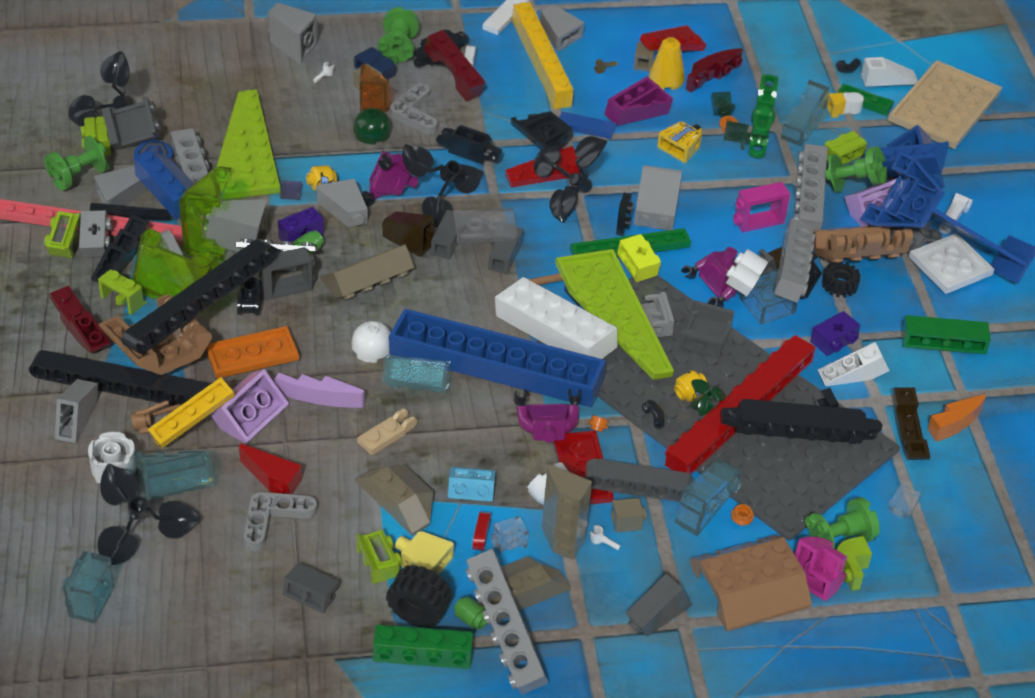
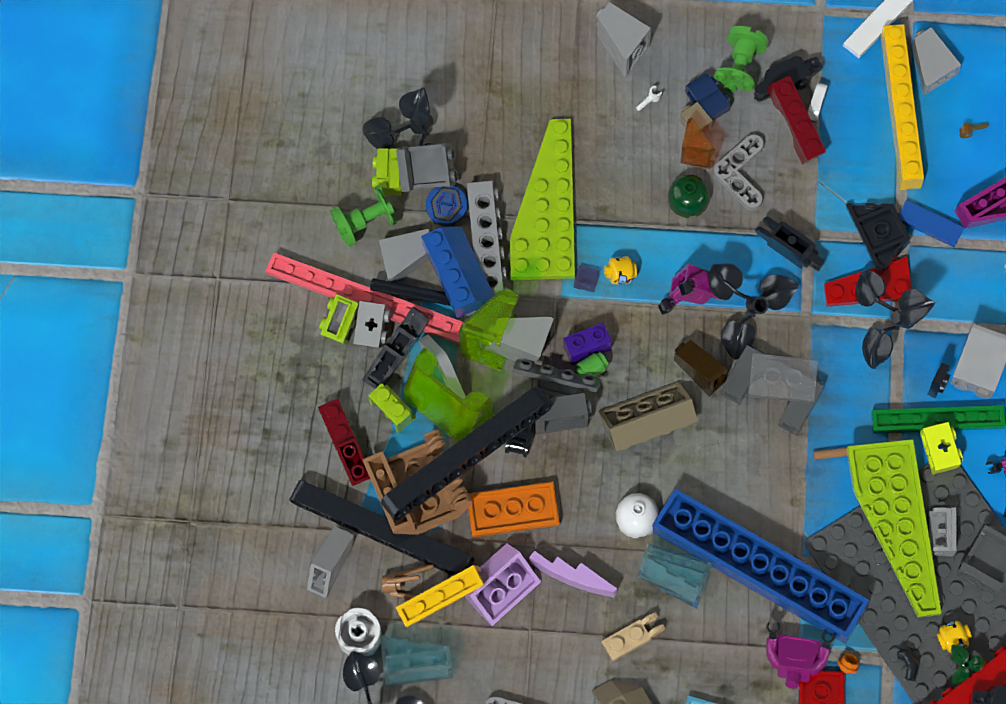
camera: 20 degrees right, 25 degrees up
red slope [239,443,302,494] -> none
light grey slope [316,179,368,227] -> none
white brick [495,277,617,359] -> none

